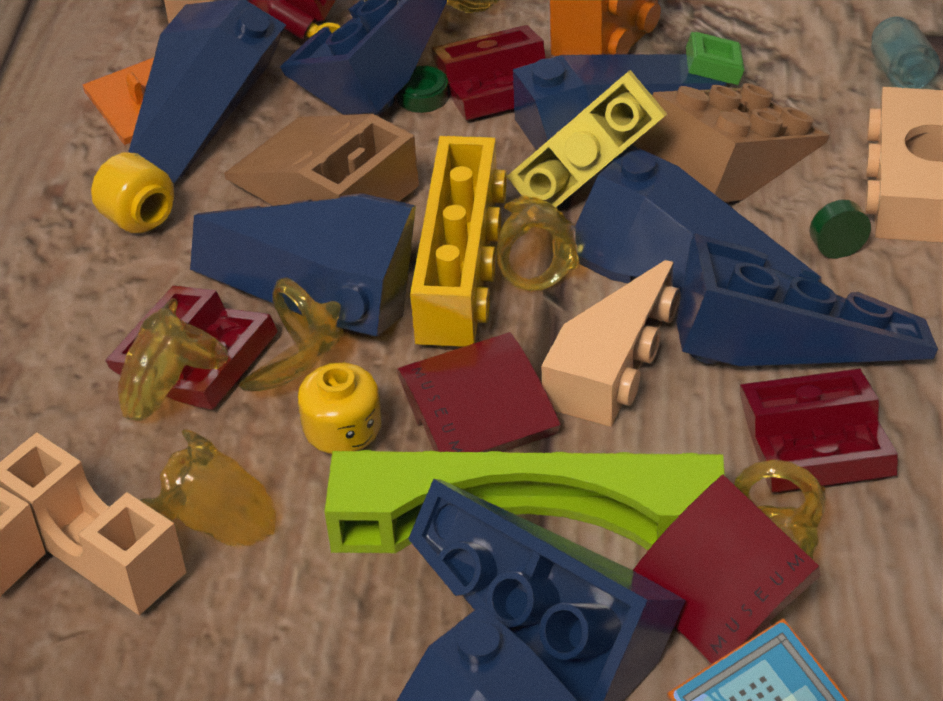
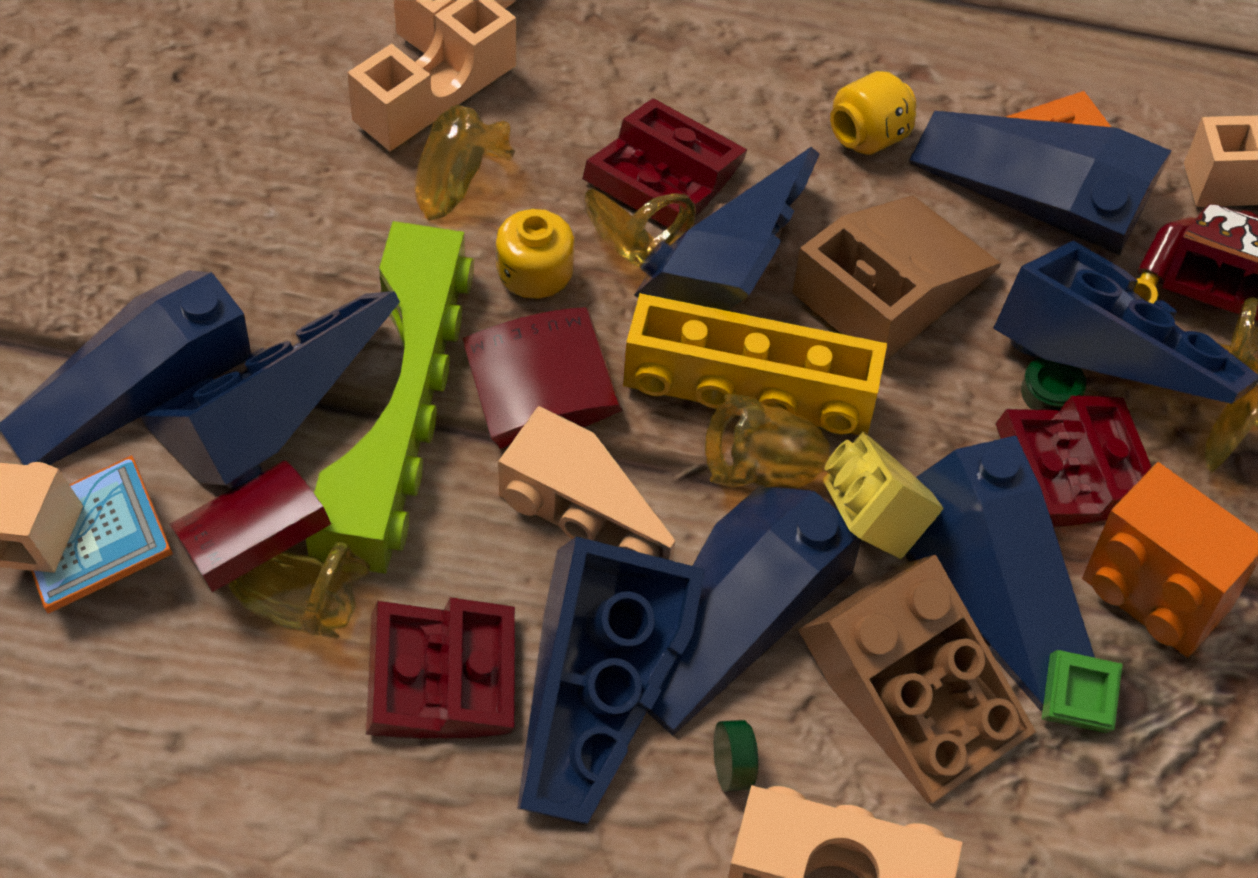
camera: 90 degrees right, 10 degrees up
clear yellow piece [118,298,229,421] -> none

